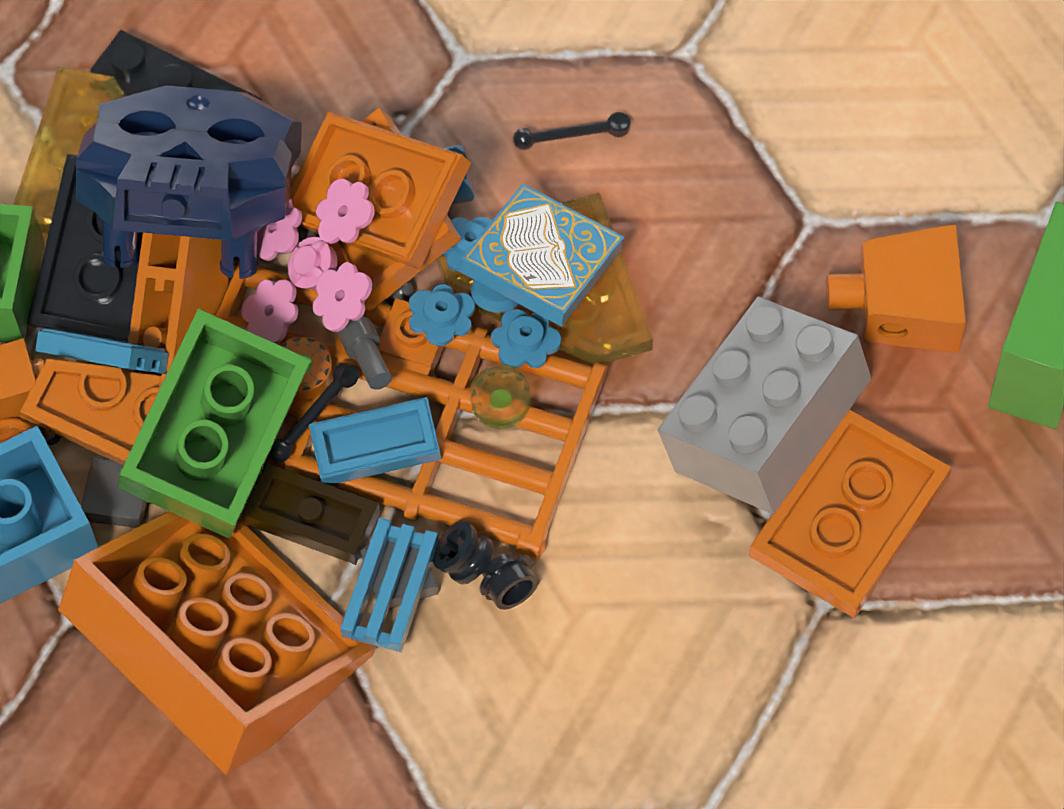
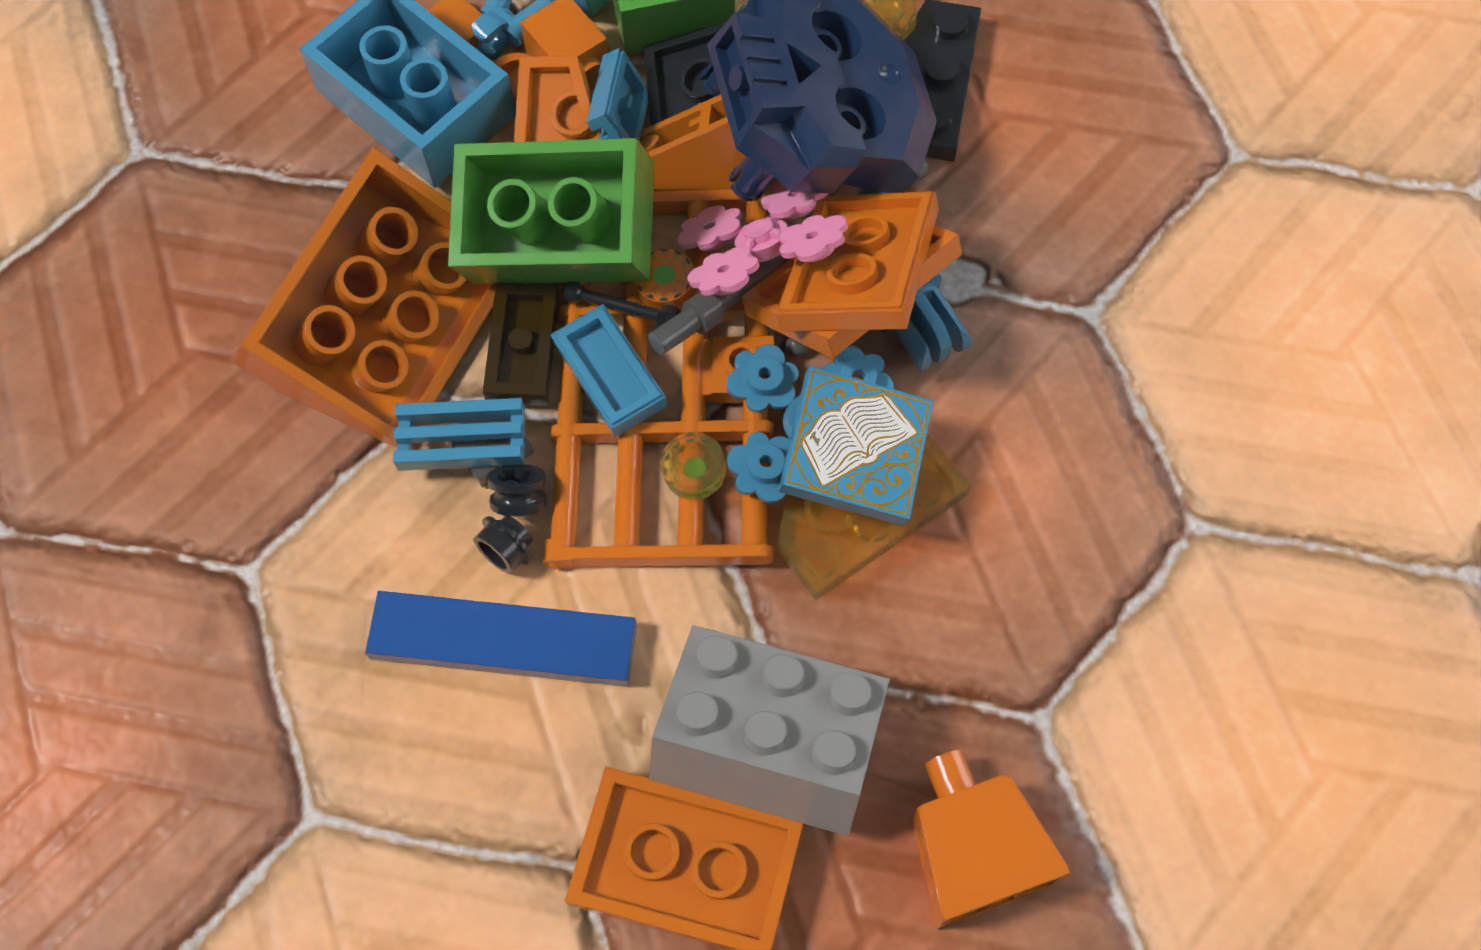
camera: 70 degrees right, 5 degrees up
black hinge [513,112,630,150] -> none
none -> blue tile [365,591,637,687]

